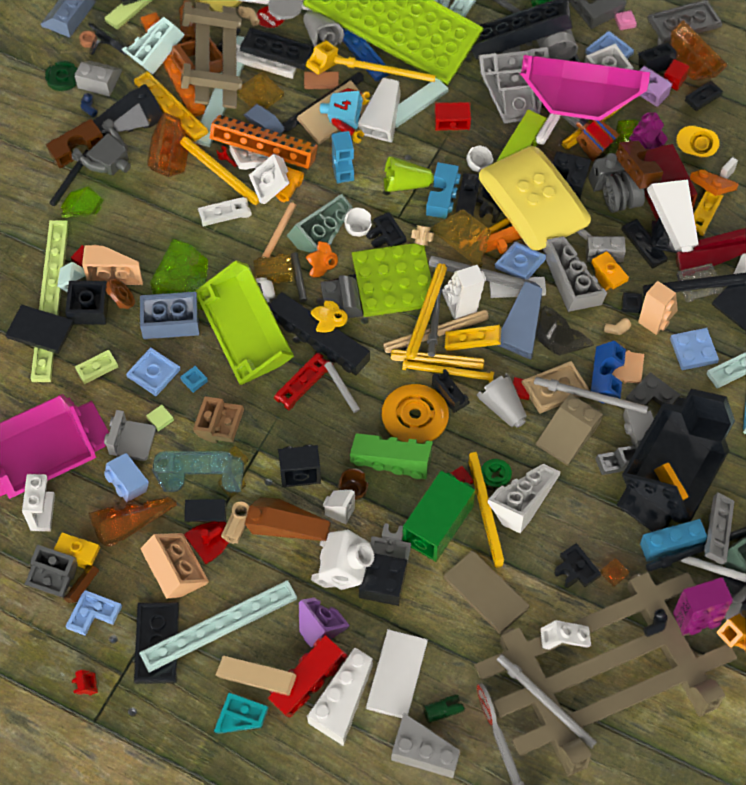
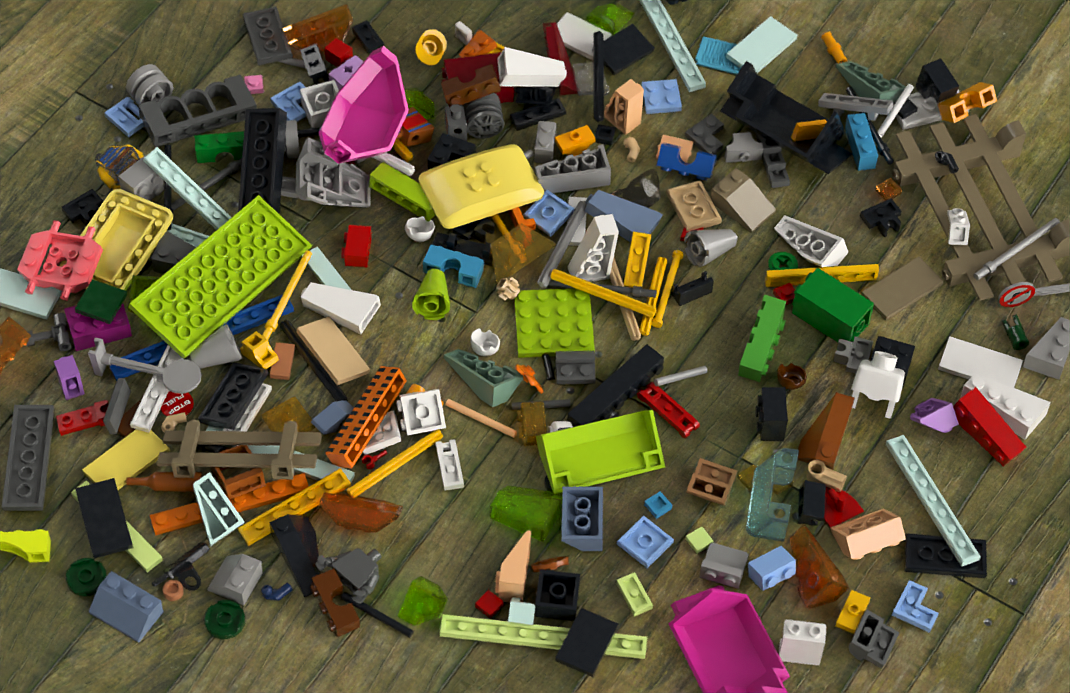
camera: 85 degrees left, 5 degrees down
reddish brown tile [63,565,99,603] -> none
red tile [72,669,98,695] -> none
teal wing [214,693,269,733] -> none
tan tile [216,656,297,695] -> none
yellow plate [310,301,348,332] -> none
medium azure torso [320,88,370,143] -> none
white slope [323,490,355,524] -> none
dark azure arch [332,131,354,183] -> none
black hinge [366,212,407,248] -> none
light orange piece [382,384,449,444] -> none
light grey bar [534,377,649,414] -> none
magenta plate [629,112,668,149] -> none
magenta brick [673,577,733,635] -> none

